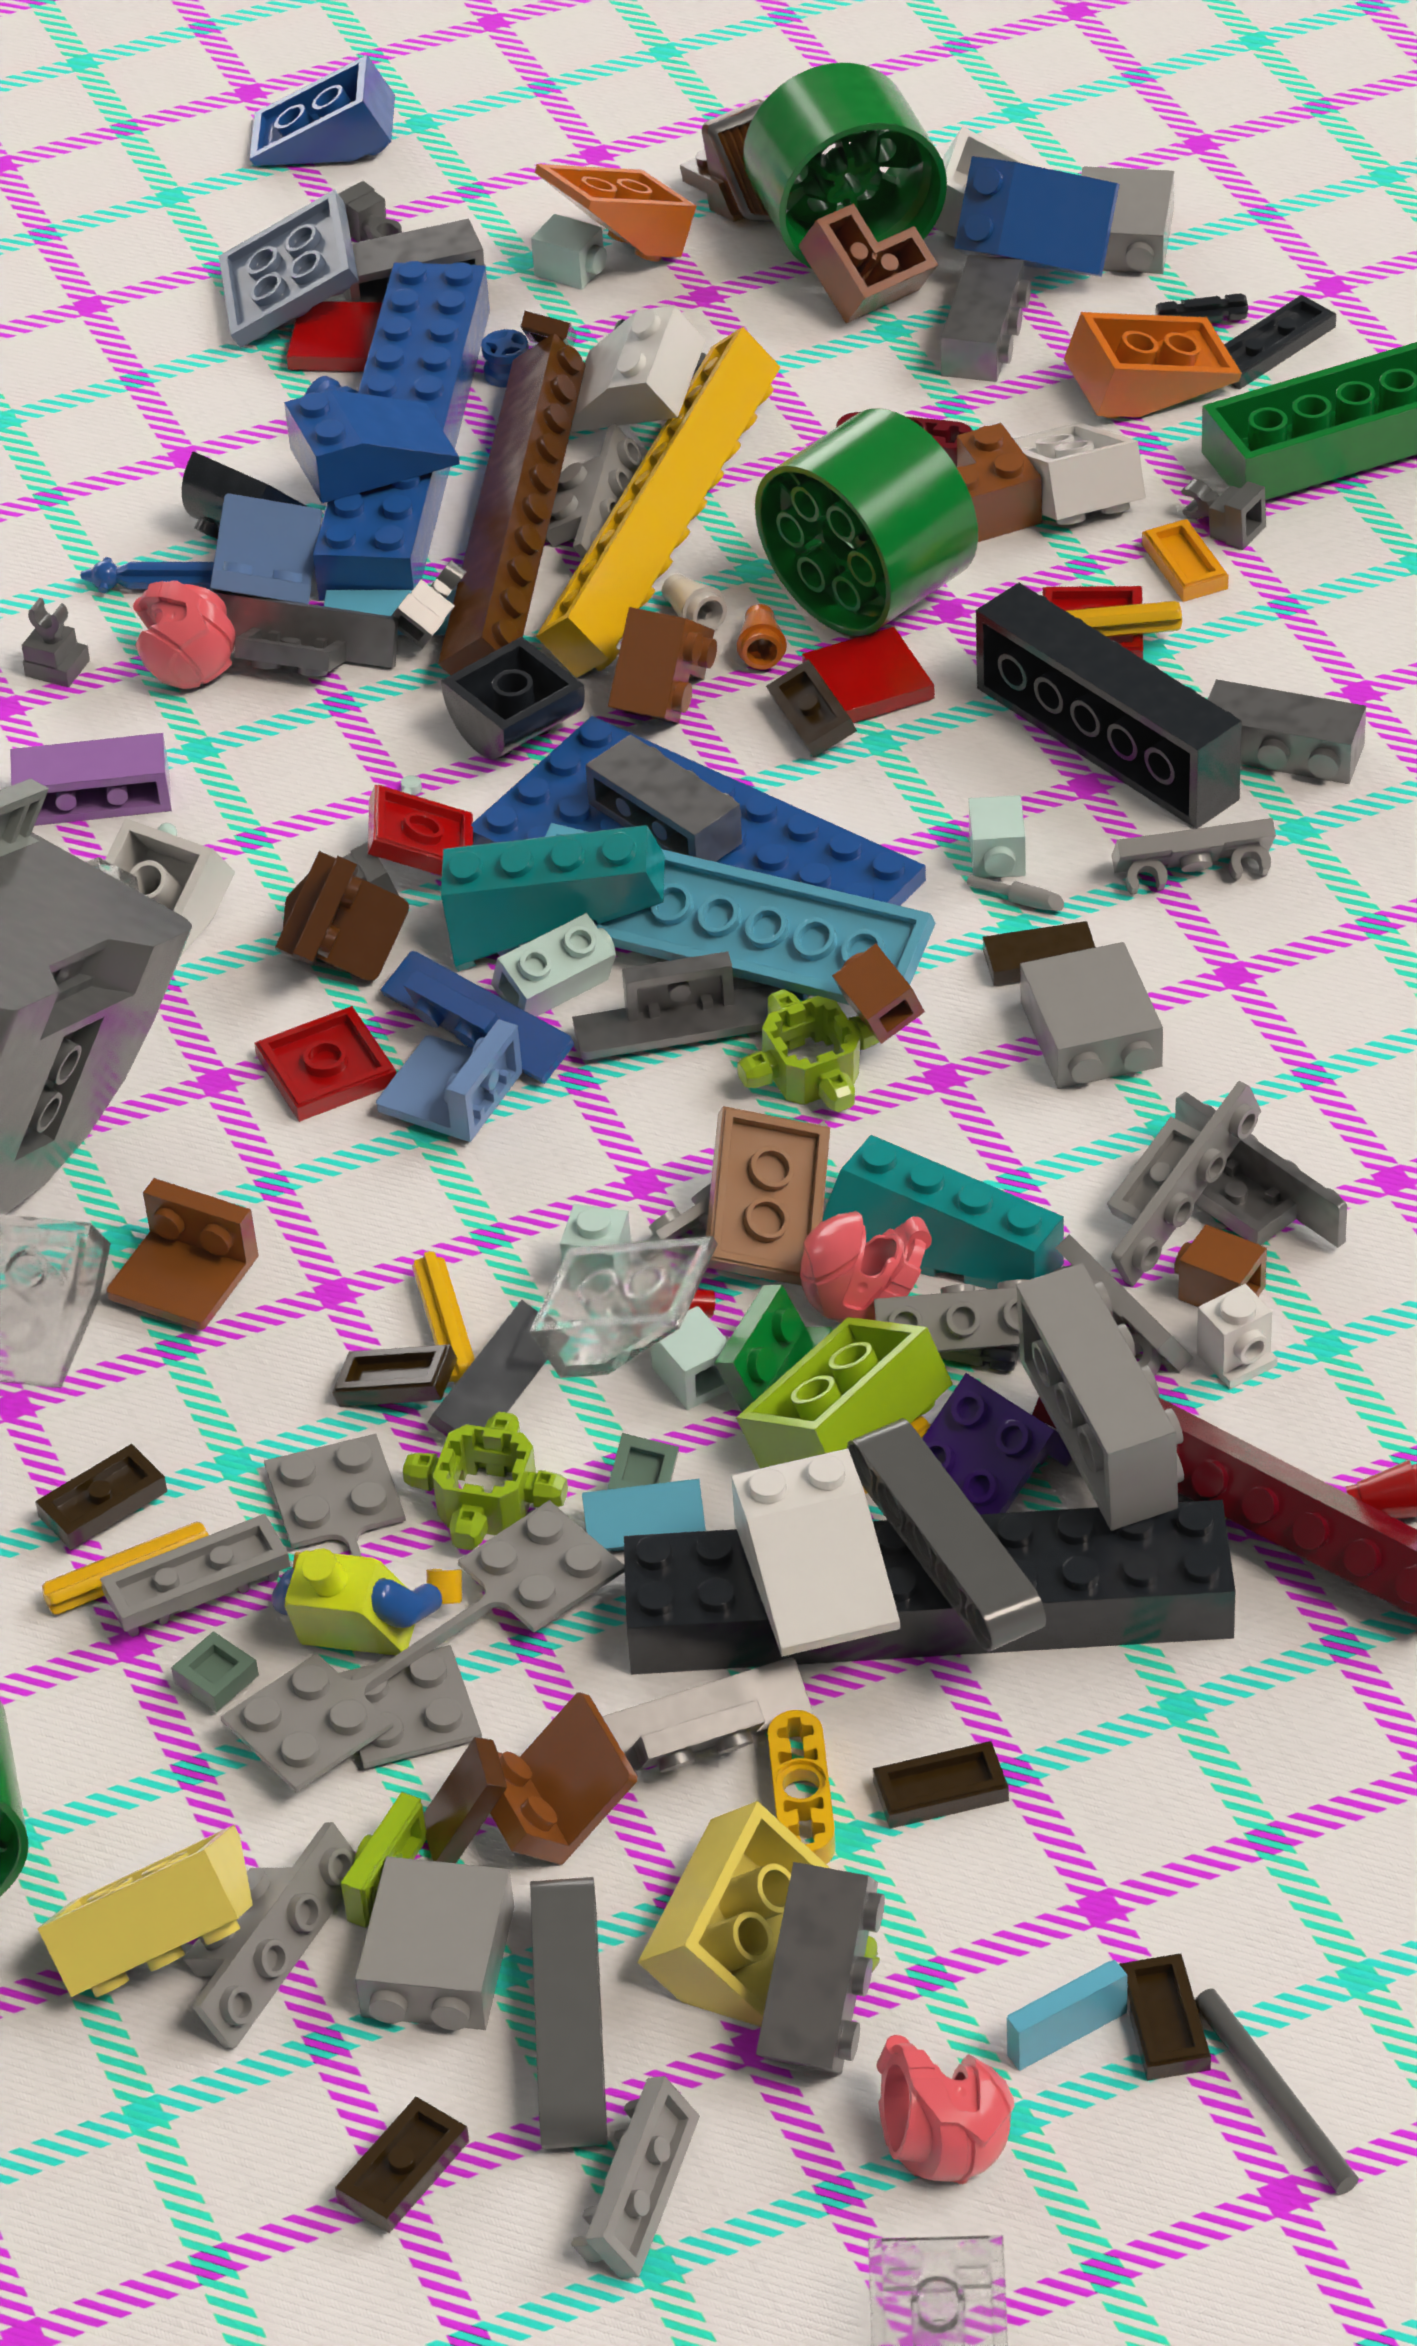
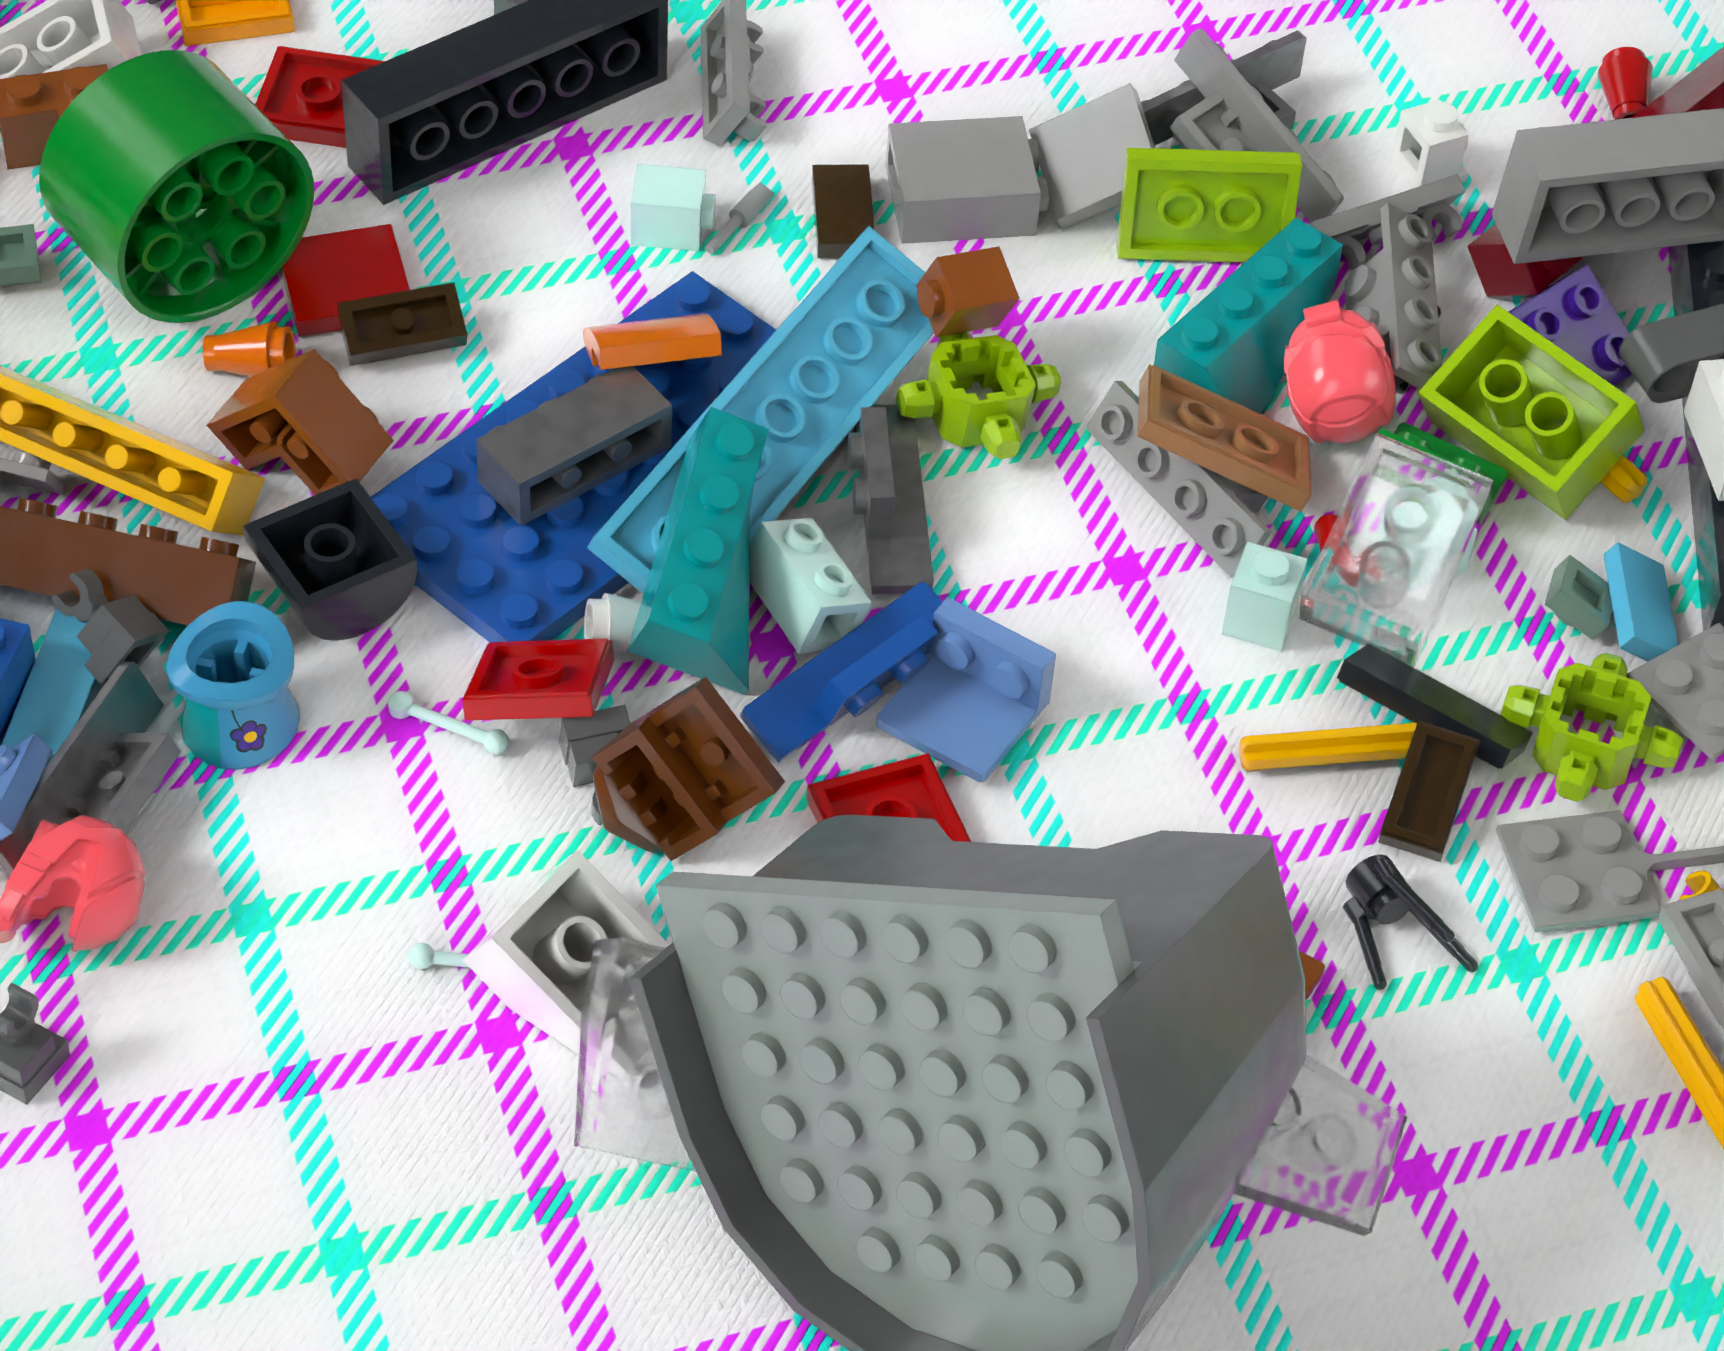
camera: 90 degrees left, 5 degrees up
medium lavender brick [10,733,172,826] -> none
dark brown plate [35,1443,167,1550] -> none
white cone [662,574,727,630] -> none
yellow axle [1066,601,1182,637] -> none
dark orange brick [1174,1224,1267,1307] -> none
none -> dark azure hat [166,601,300,770]
none -> orange slope [583,313,722,370]
none -> light grey tile [1029,83,1155,229]
none -> lime plate [1117,147,1302,262]
none -> black plant [1343,854,1478,990]

